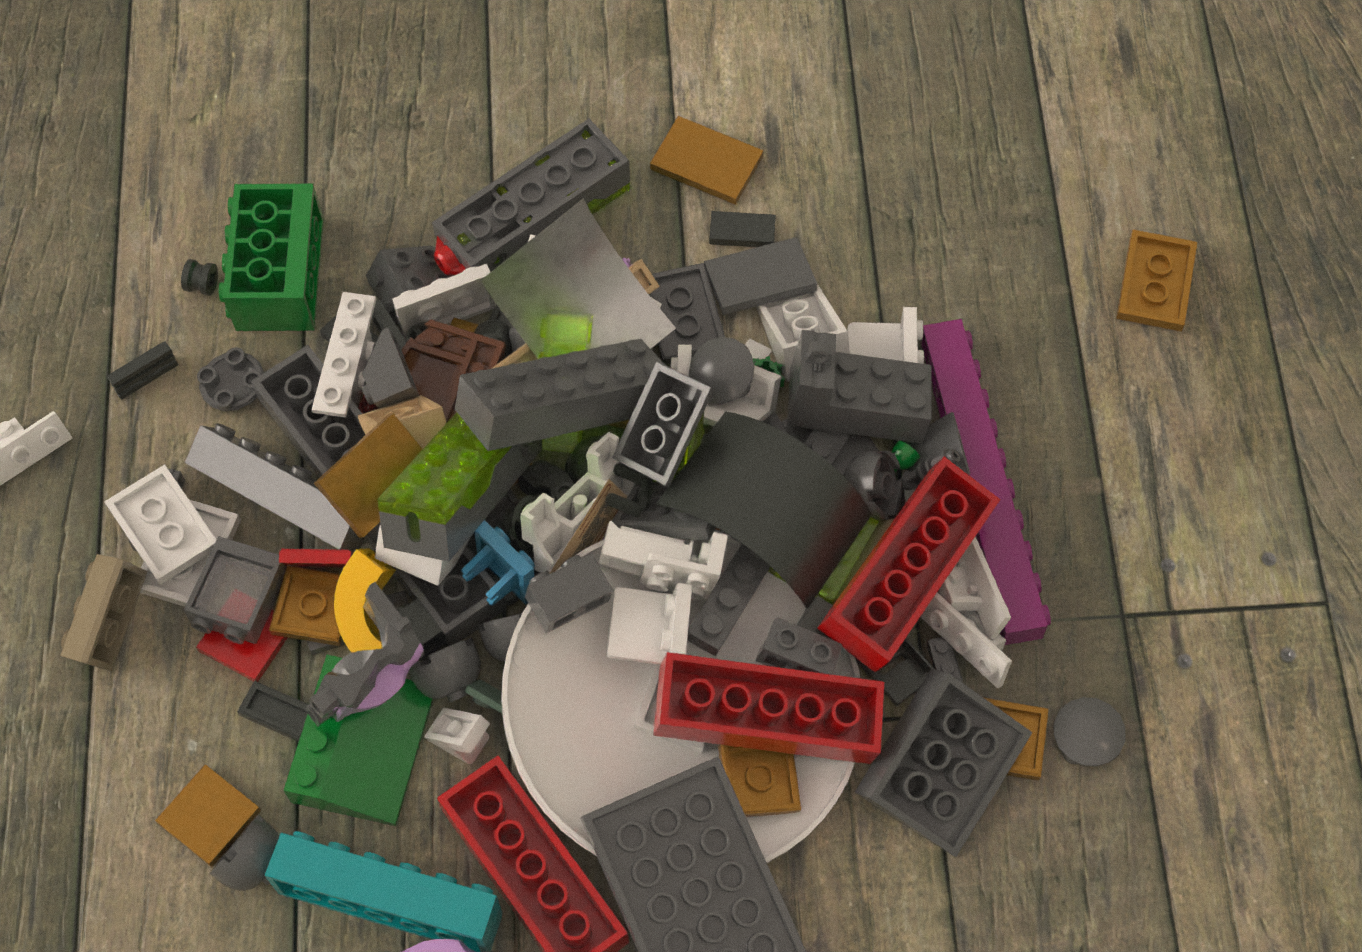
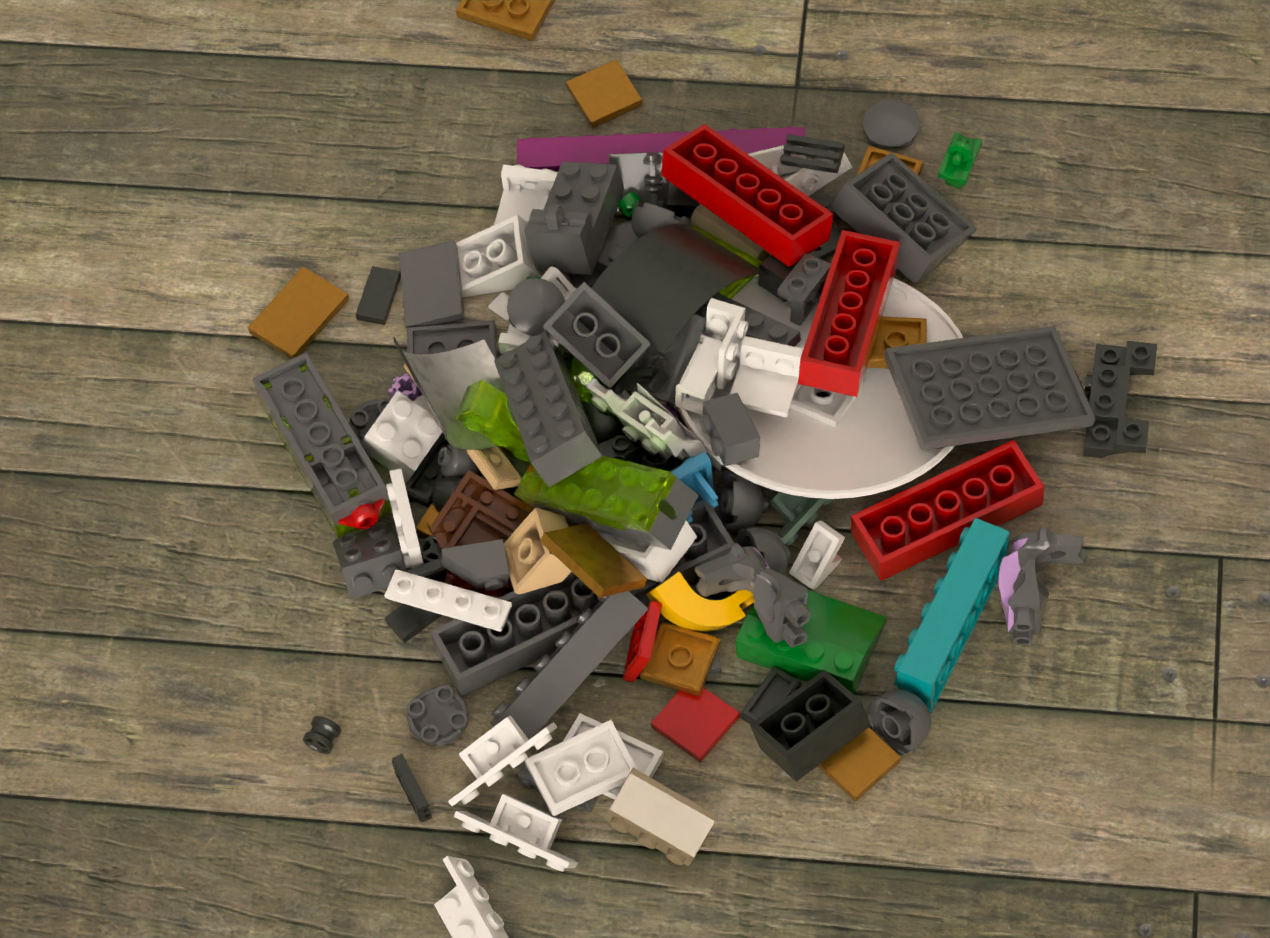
camera: 75 degrees left, 5 degrees down
window [184,536,287,644] -> none
green brick [218,183,324,331] -> none
none -> white bracket [448,715,557,806]
none -> white bracket [454,794,578,872]
none -> pearl gold tile [566,59,643,128]
none -> pearl dark grey brick [750,669,871,782]
none -> pearl dark grey tile [780,134,845,174]
none -> green hips [938,132,982,188]

